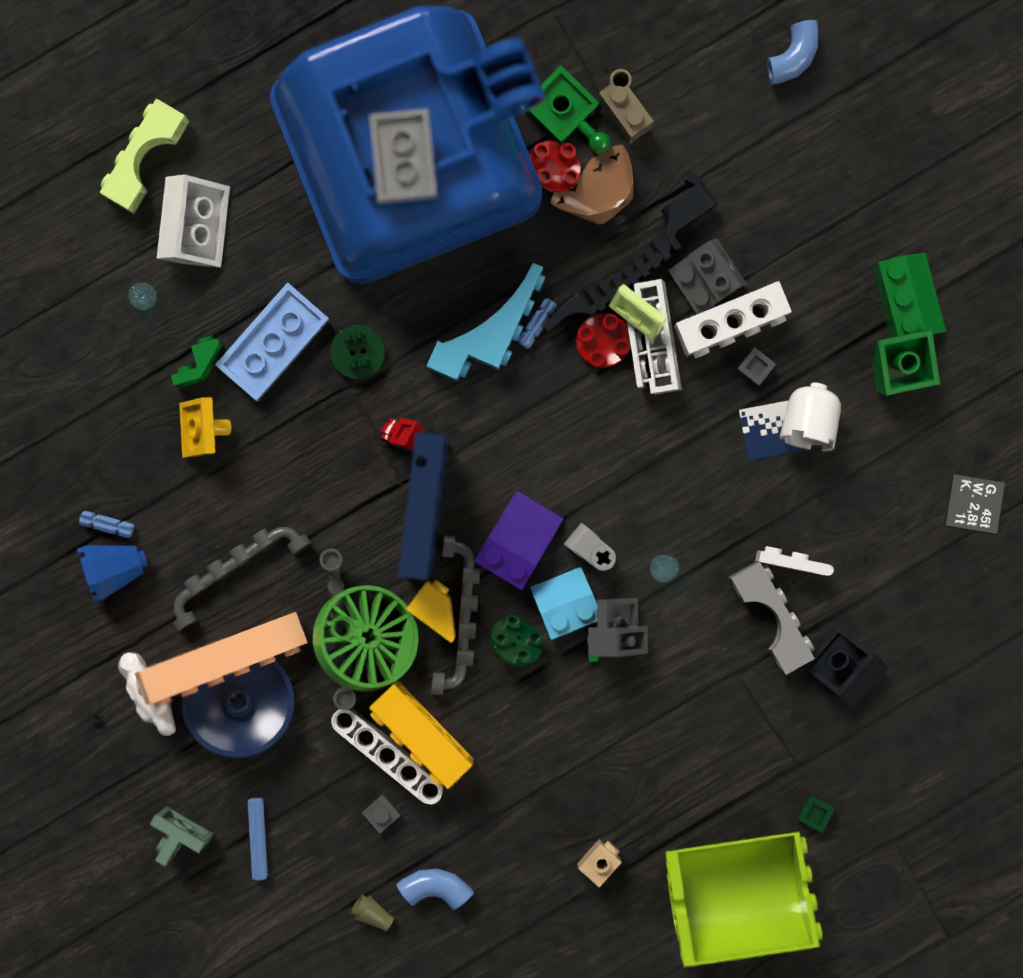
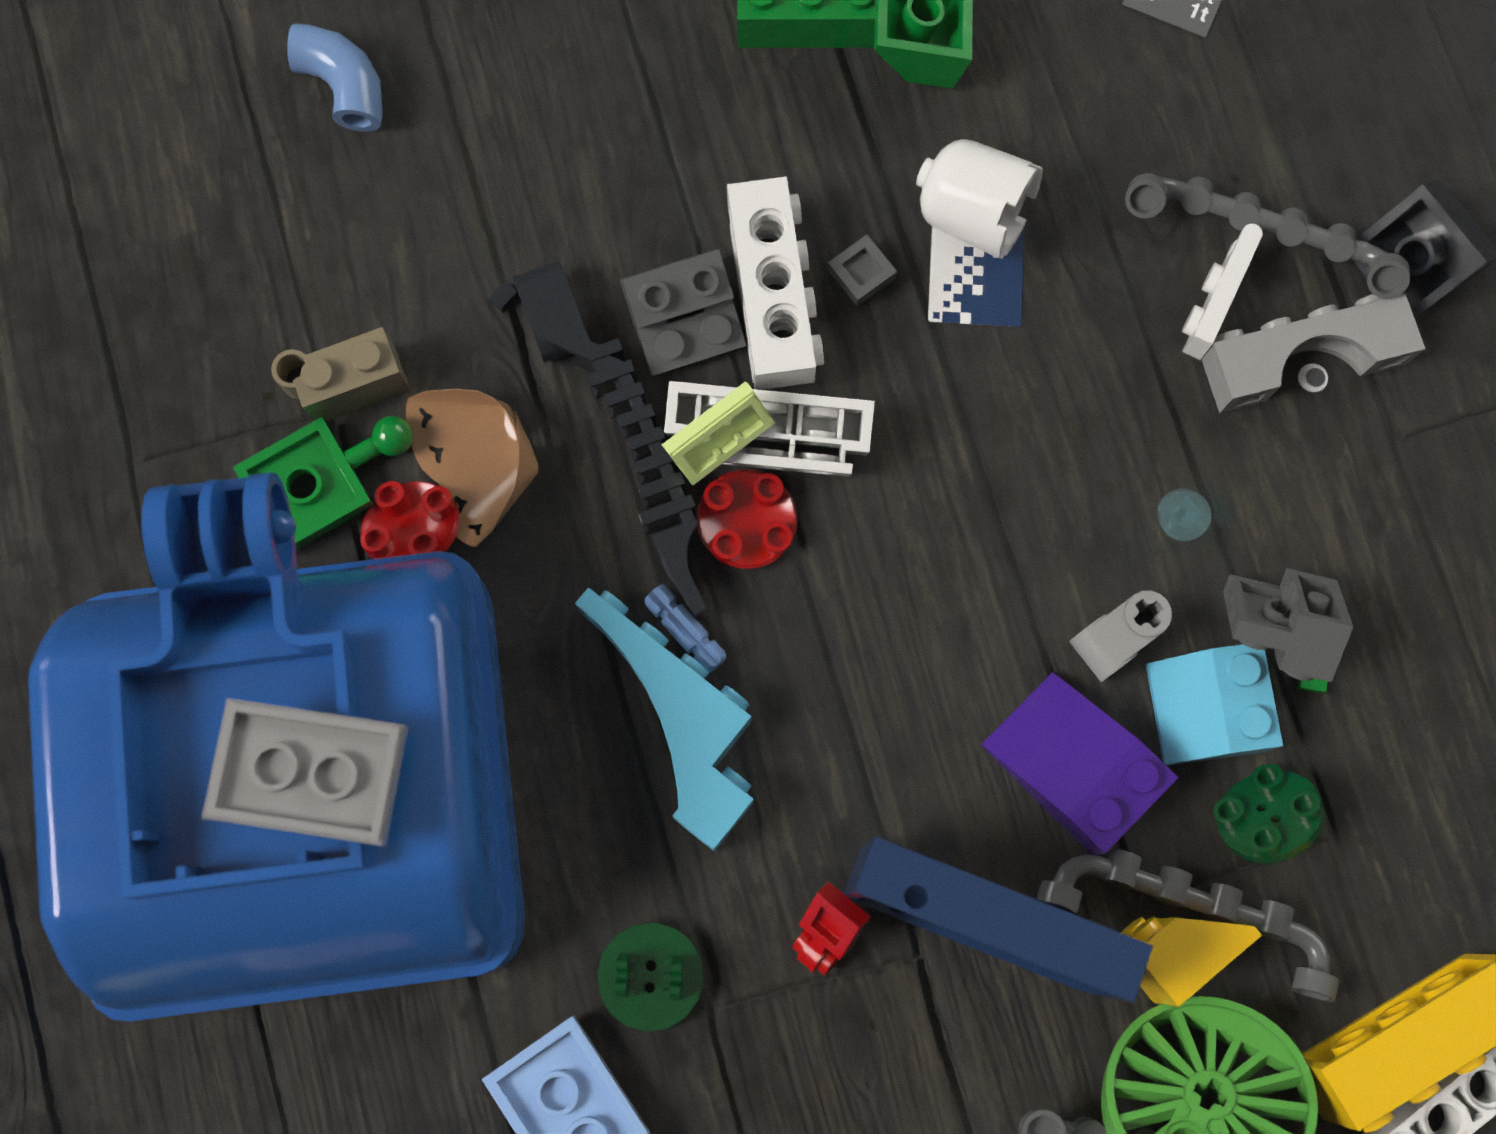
camera: 75 degrees left, 10 degrees down
none -> dark grey bar [1125,173,1410,299]
none -> clear sticker [1298,364,1328,392]

